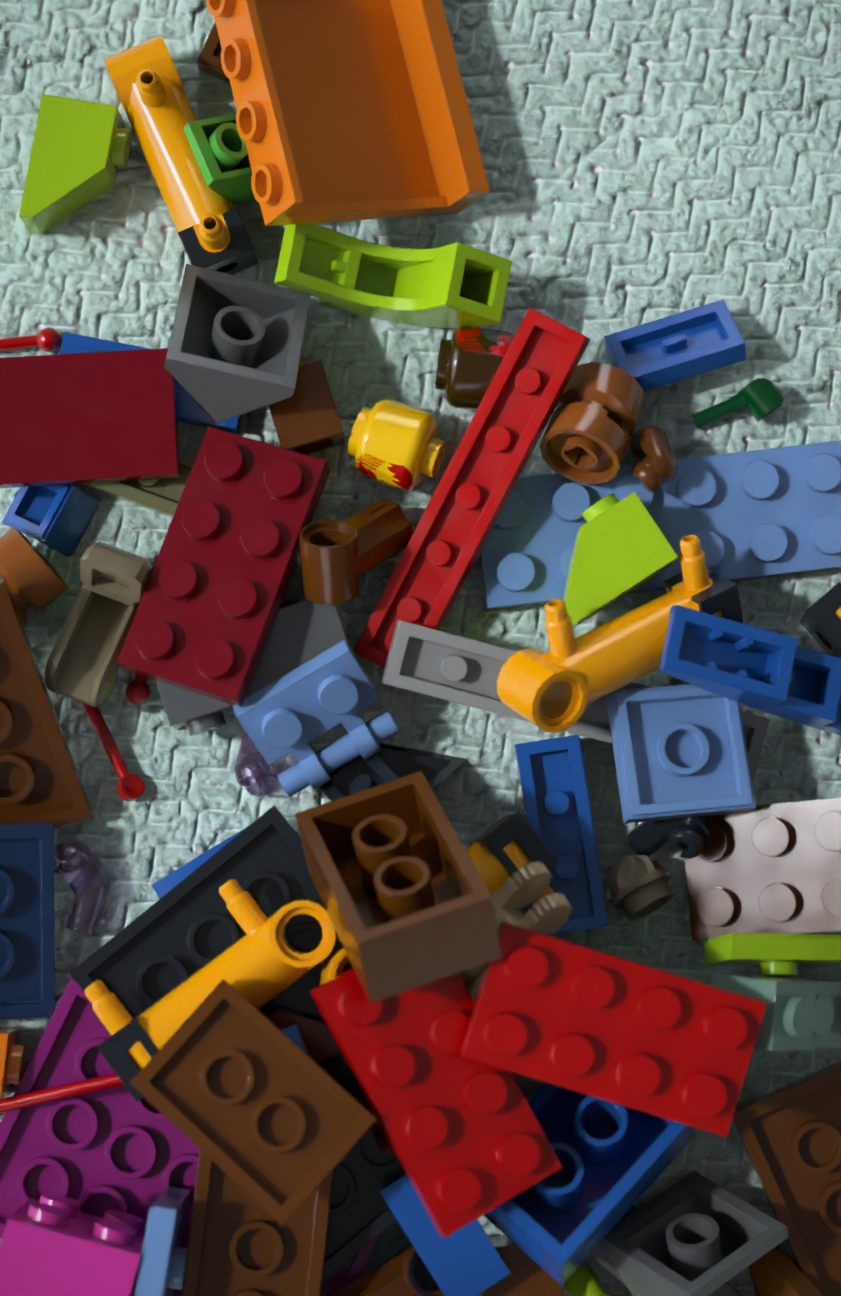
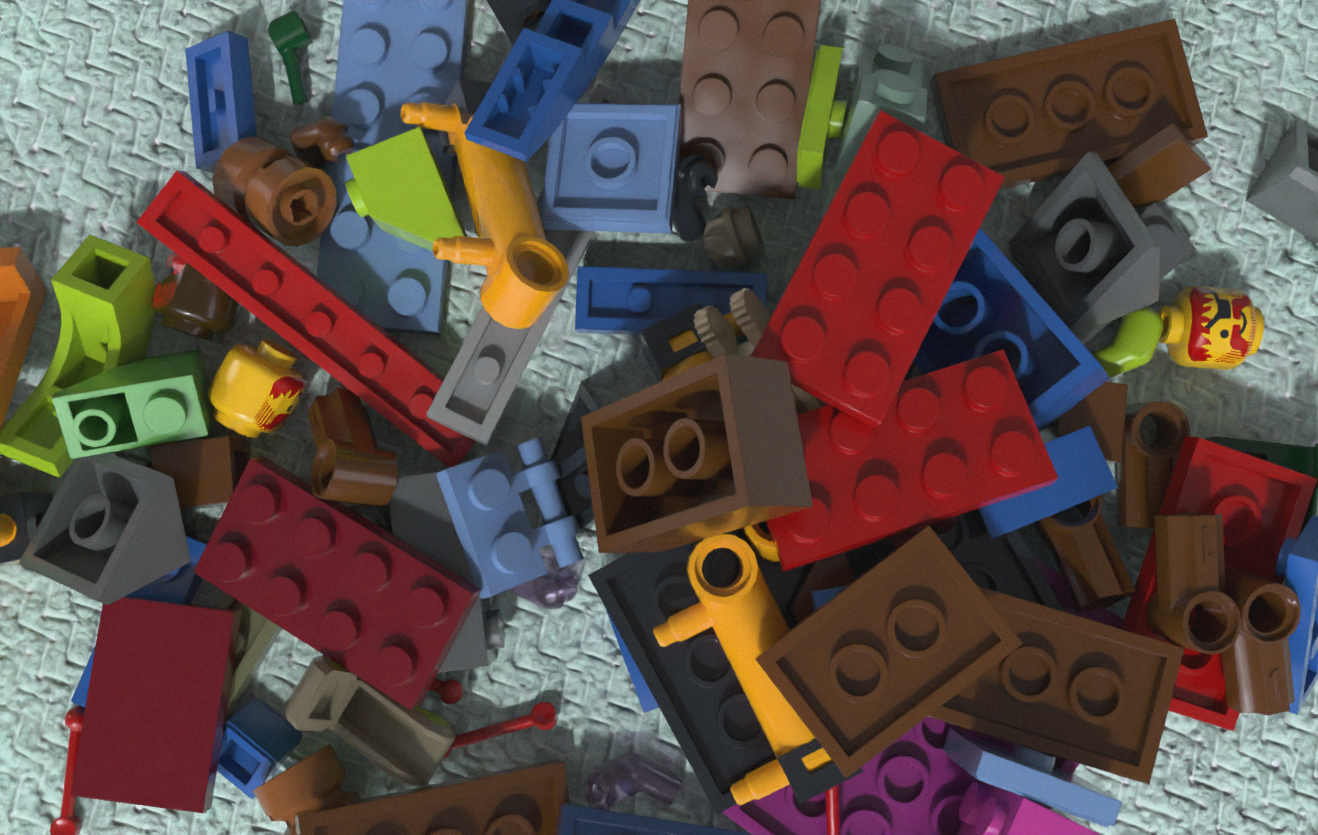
camera: 80 degrees left, 0 degrees up
none -> bright green slope [52,349,215,459]

